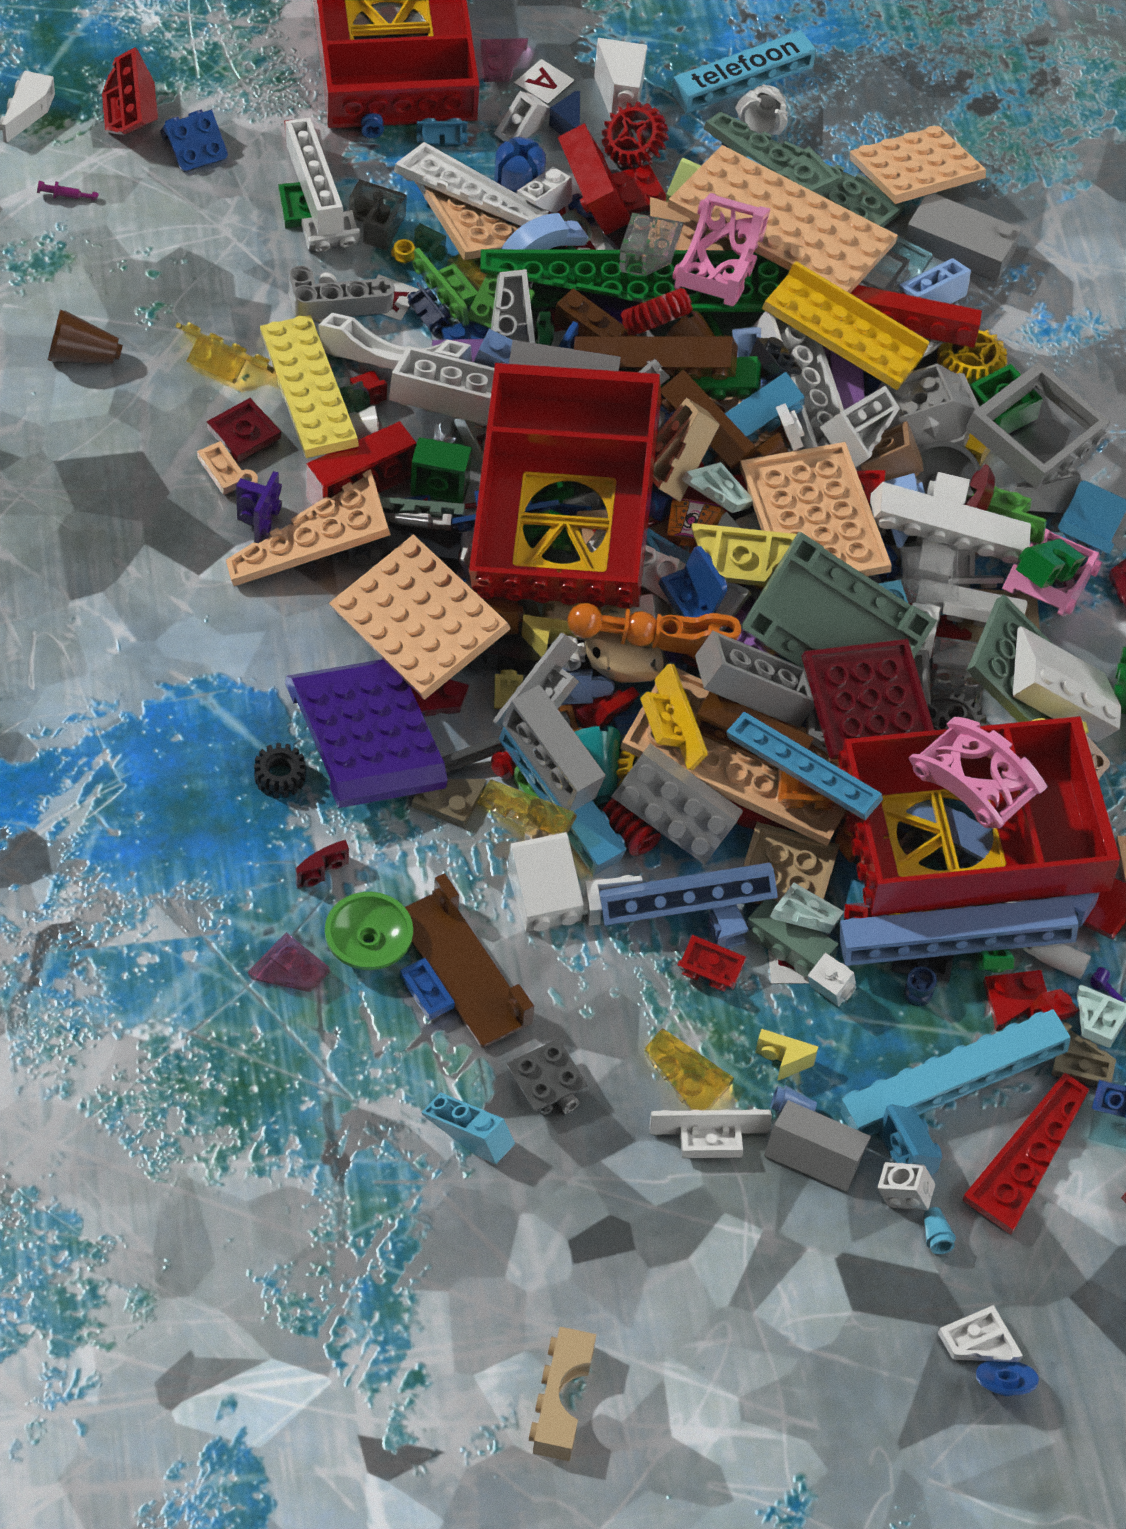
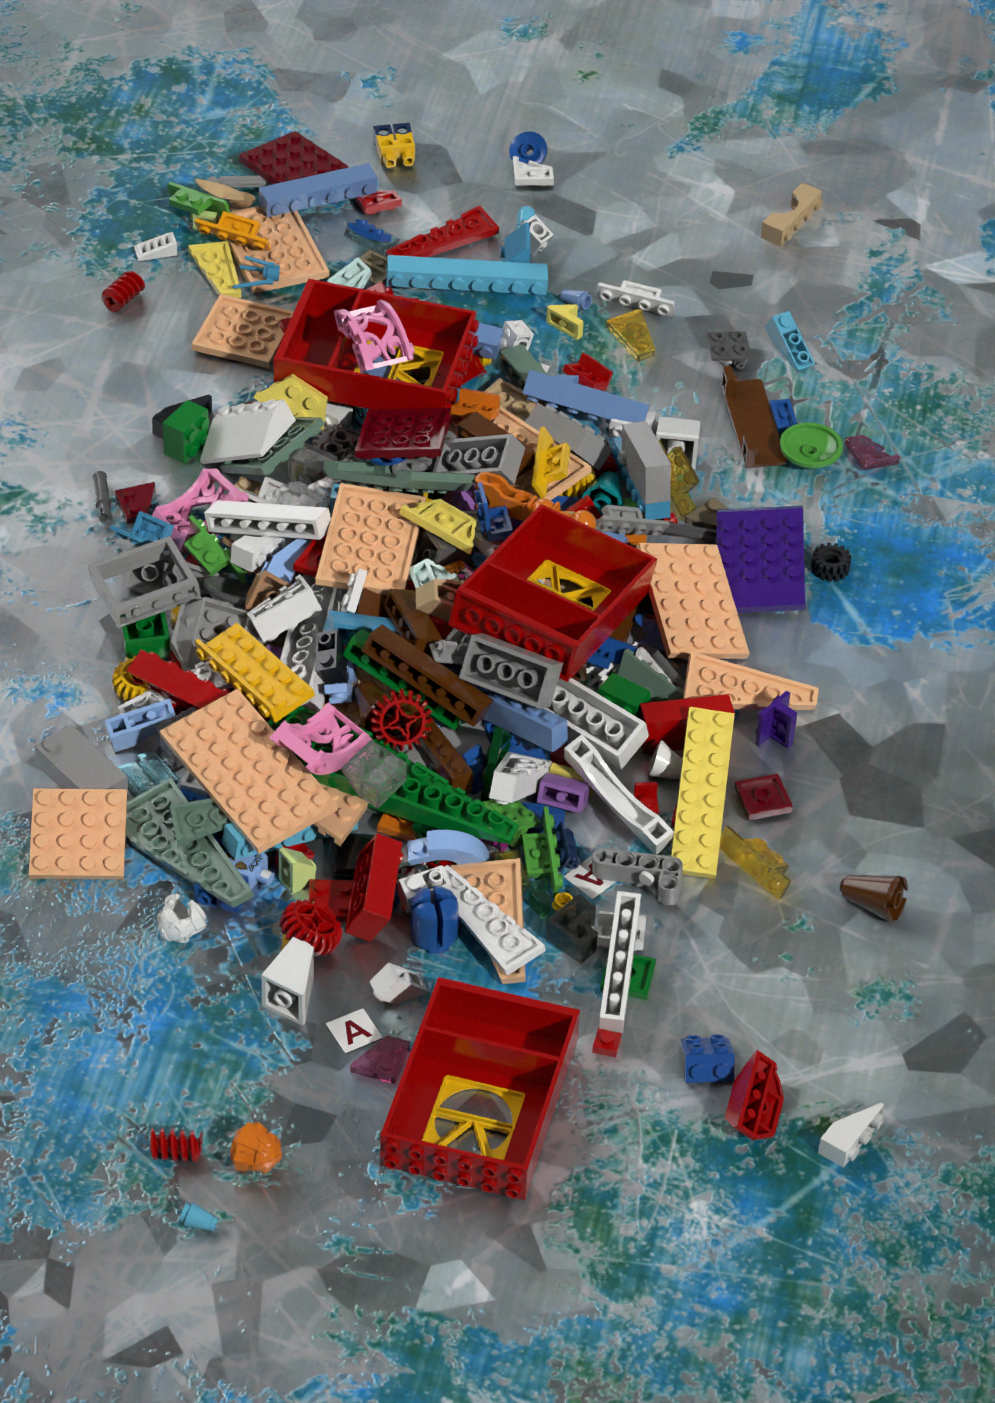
camera: 155 degrees left, 10 degrees down
magenta piece [37,181,99,200] -> none
light nougat hinge [197,441,258,495] -> none
dark red slope [295,839,349,889] -> none
clear green bracket [339,381,371,414] -> none
dark blue slope [549,91,580,135] -> none
medium azure brick [672,30,816,114] -> none
dark azure plate [726,712,883,820] -> none
light grey slope [764,1100,871,1192] -> none
light aqua wing [770,883,844,934] -> none
dark red slope [964,464,995,511] -> none
green arch [1015,539,1086,589] -> none

